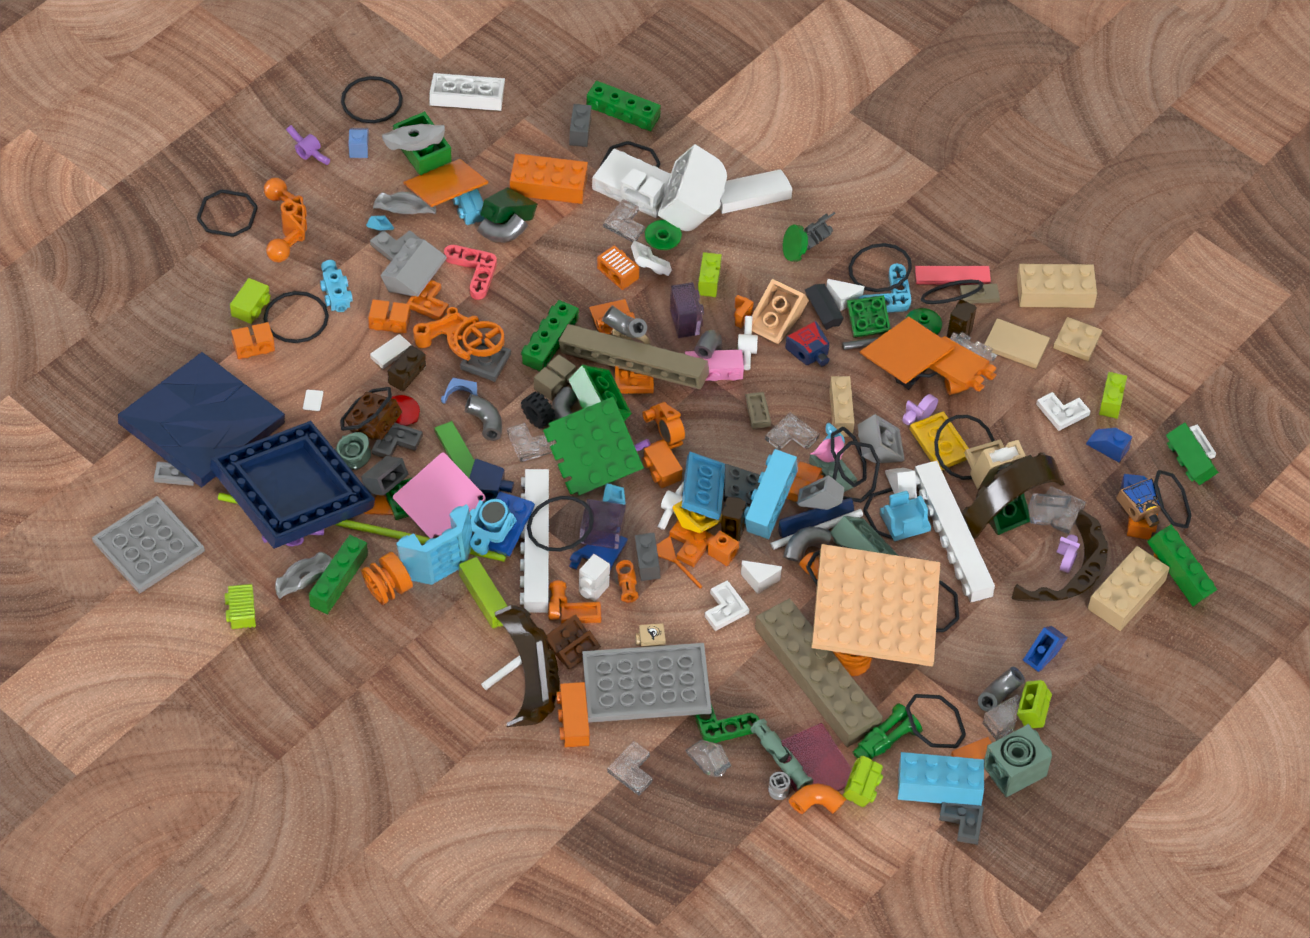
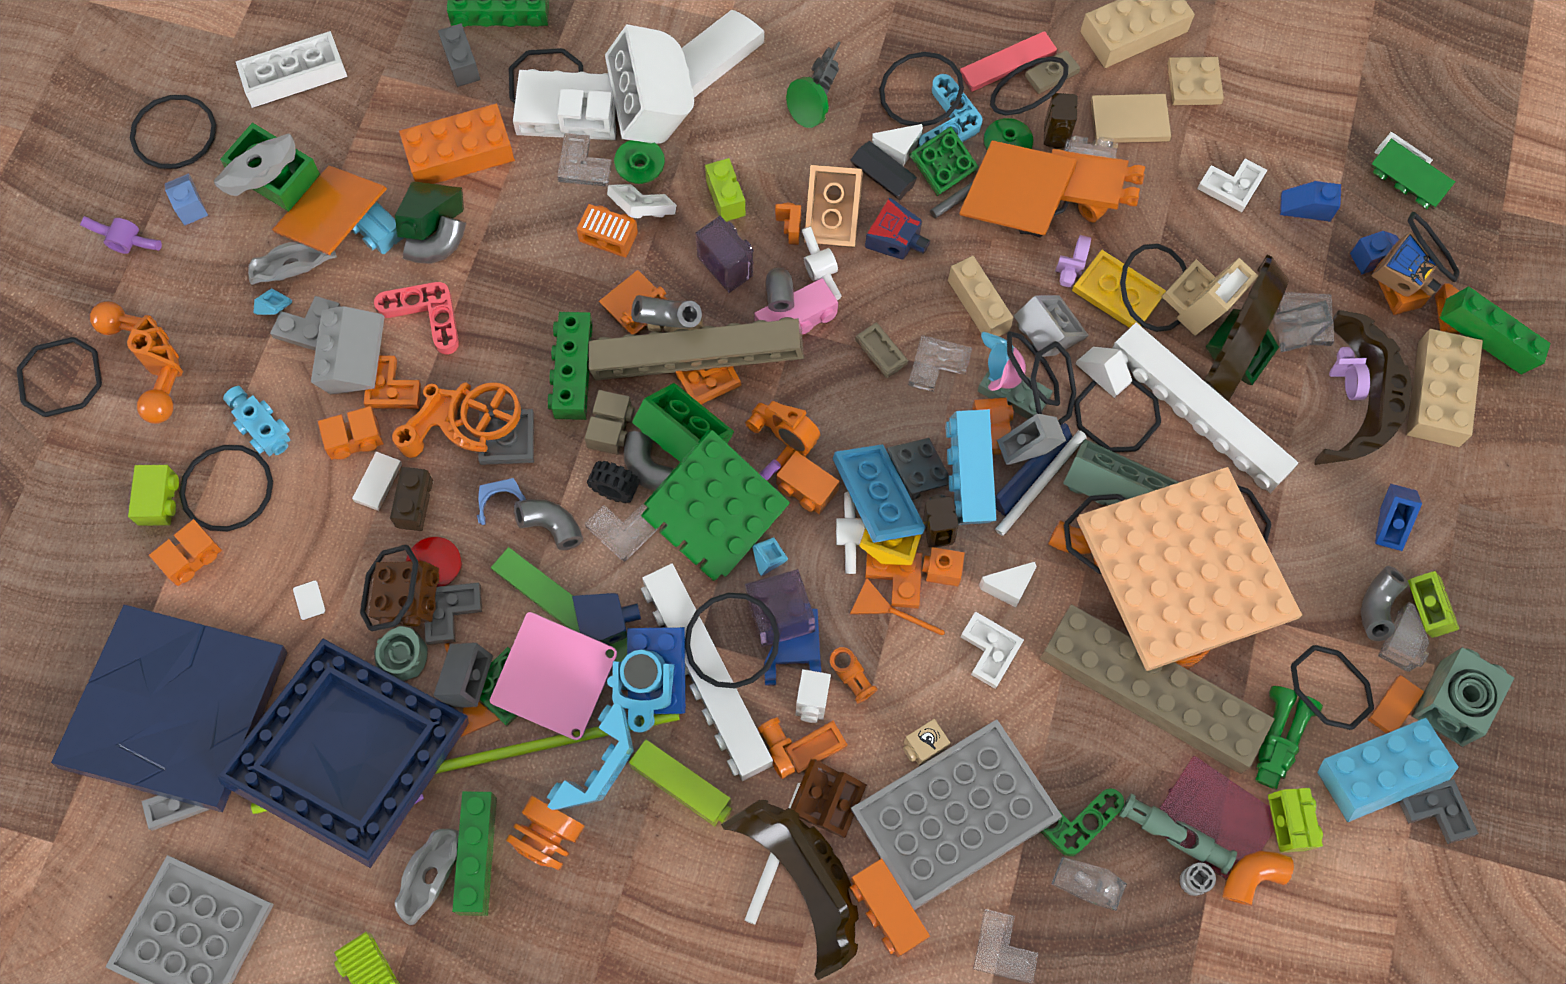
camera: 25 degrees left, 15 degrees up
dark grey brick [635,533,661,581] -> none
flat silver cylinder [783,526,831,562] -> none
medium azure panel [880,491,931,541] -> none
lime brick [1099,372,1127,419] -> none

